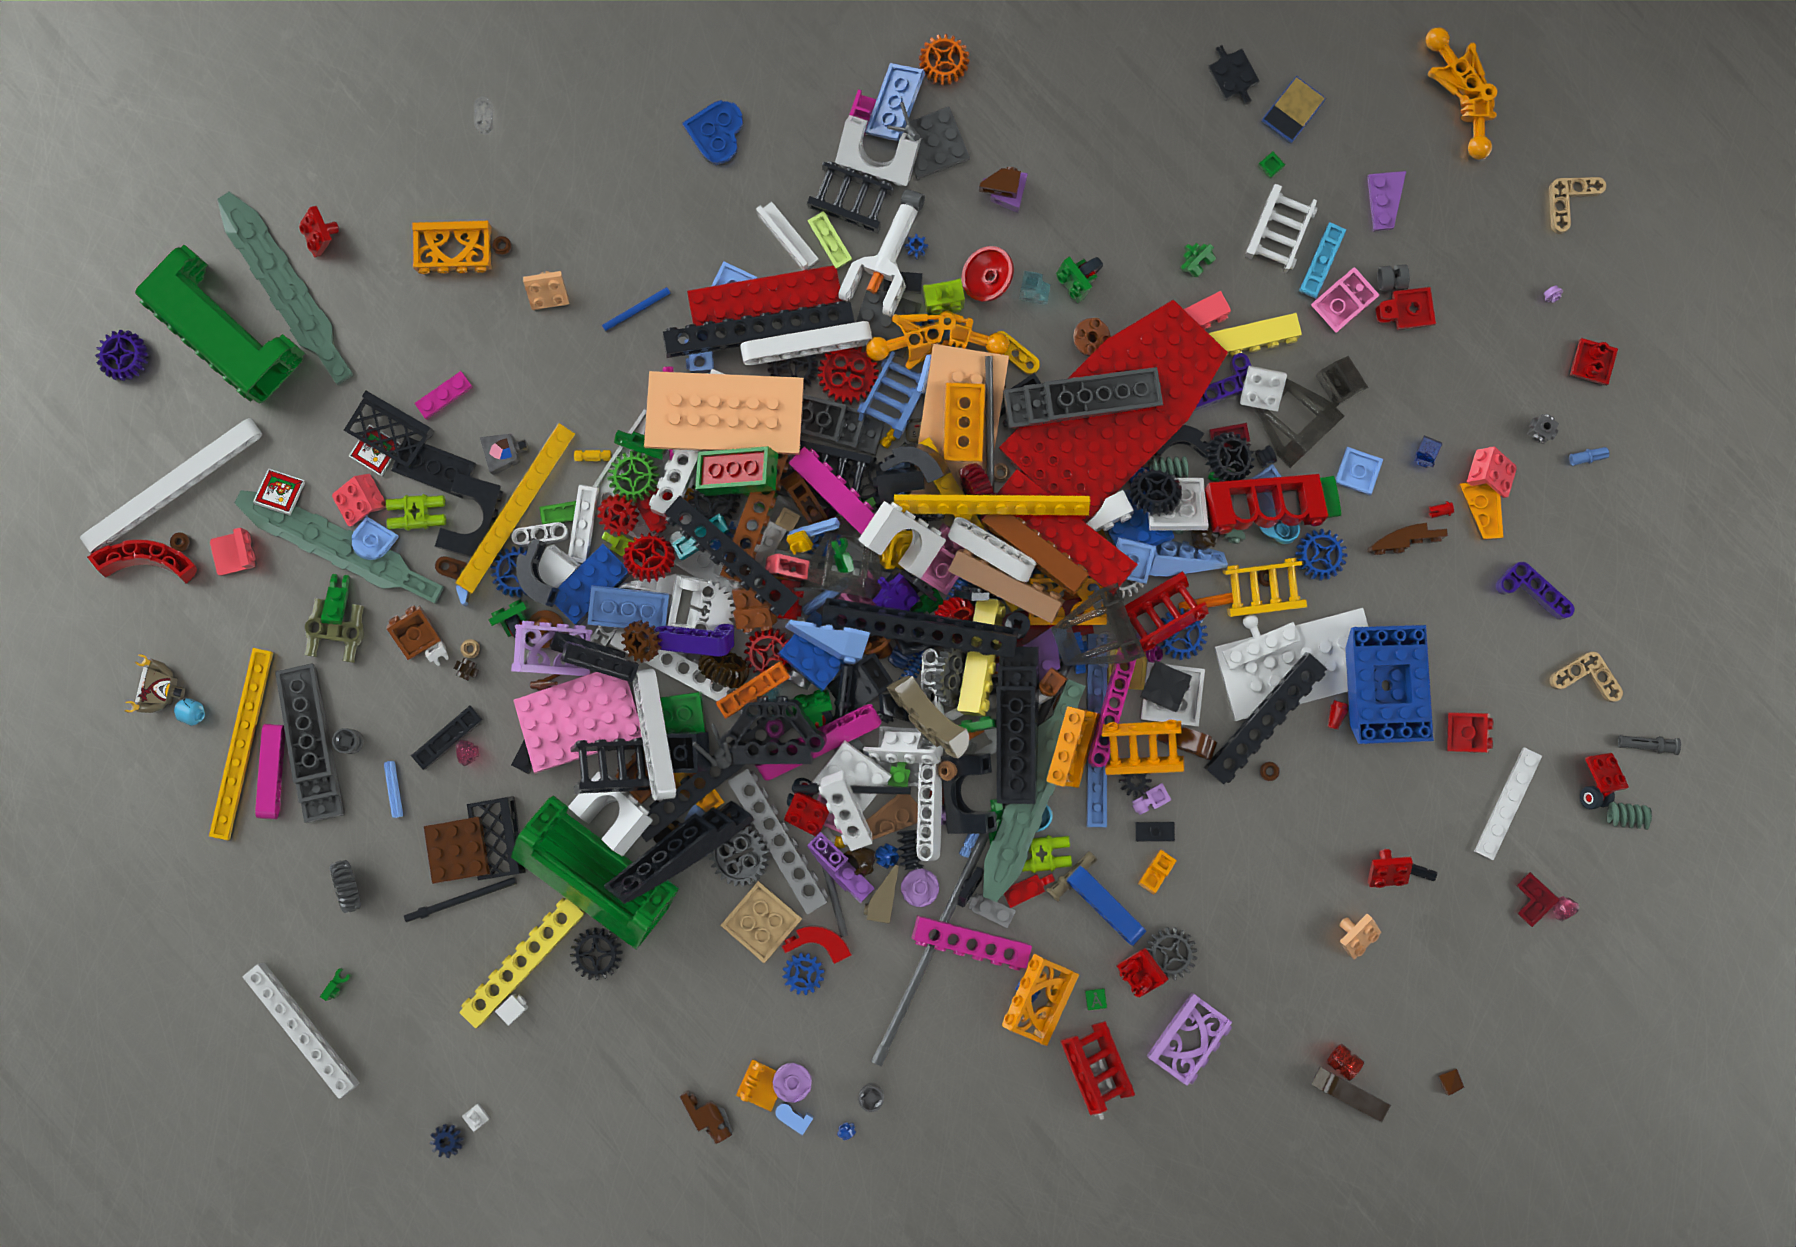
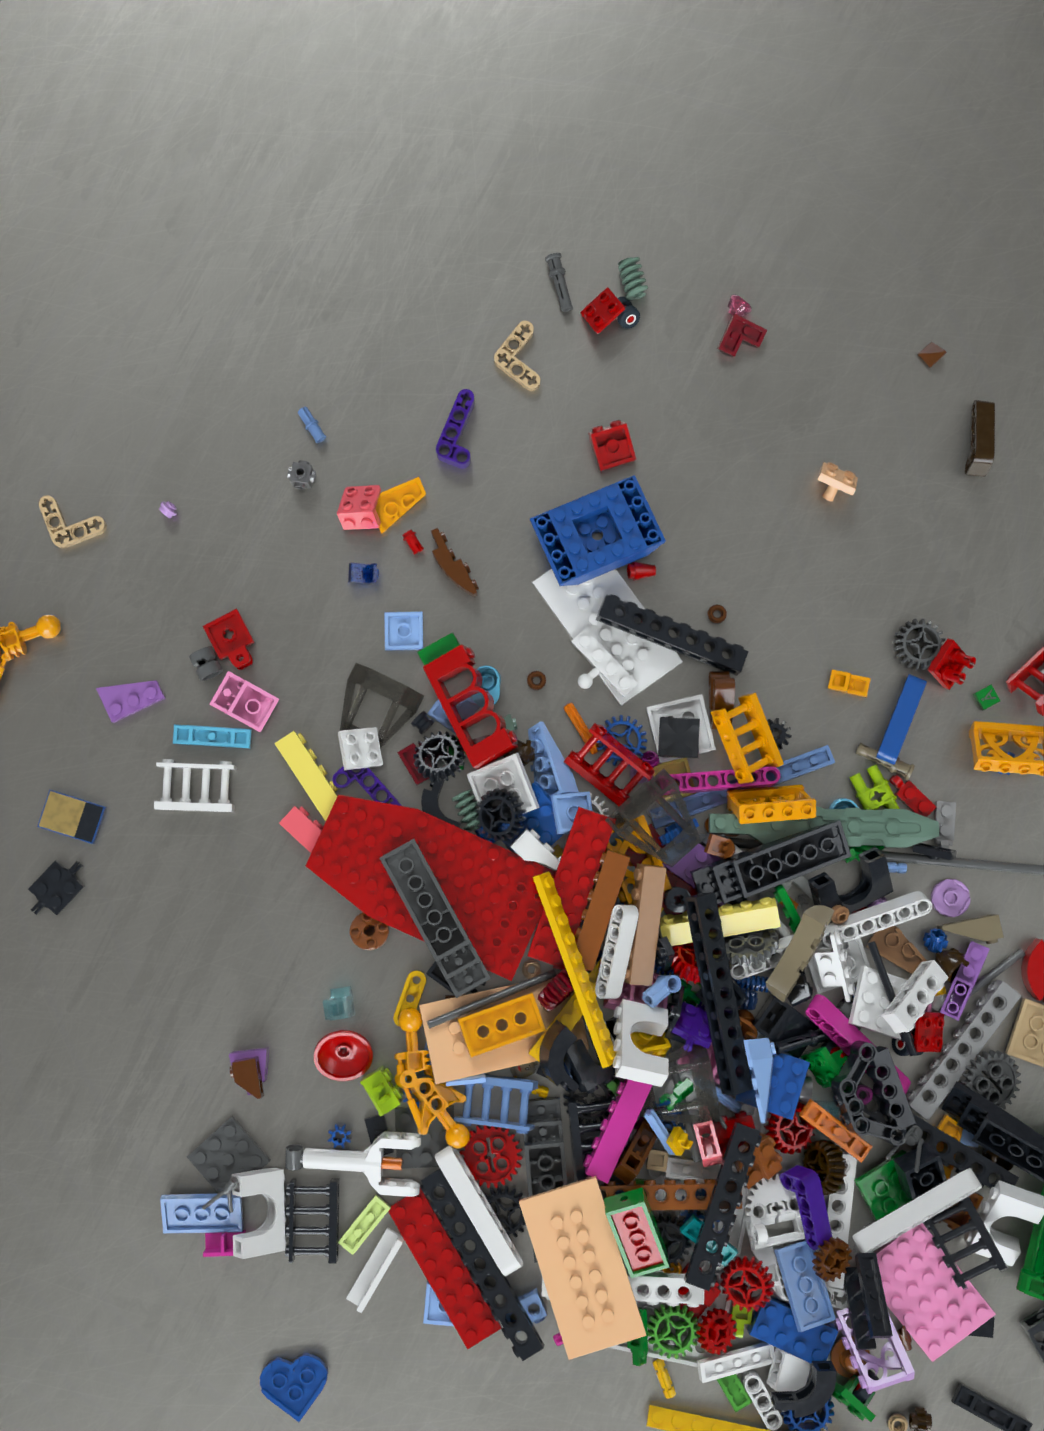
camera: 120 degrees left, 0 degrees up
clear pink cone [456,740,479,766] -> none
blue bar [602,287,671,331] -> none
bright green plate [888,762,910,787] -> none
black piece [897,830,924,870] -> none
dark pink brick [912,915,1032,971] -> none
orange gear [919,34,970,86] -> none
green plate [1056,256,1103,303] -> none
lavender plate [1132,783,1171,815] -> none
black plate [1135,822,1175,842] -> none
lavender fence [1147,992,1232,1086] -> none
green hips [1180,243,1216,277] -> none
yellow fence [1222,558,1307,617] -> none
green tile [1258,151,1285,179] -> none
blue gear [1295,529,1348,581] -> none
clear smoke slope [1316,356,1369,407] -> none
clear red wheel [1326,1043,1364,1081] -> none
red plate [1368,849,1413,888] -> none
black axle [1410,864,1438,881] -> none
white plate [1474,748,1542,860] -> none
red plate [1570,338,1618,386] -> none
none -> light blue piece [642,975,681,1008]

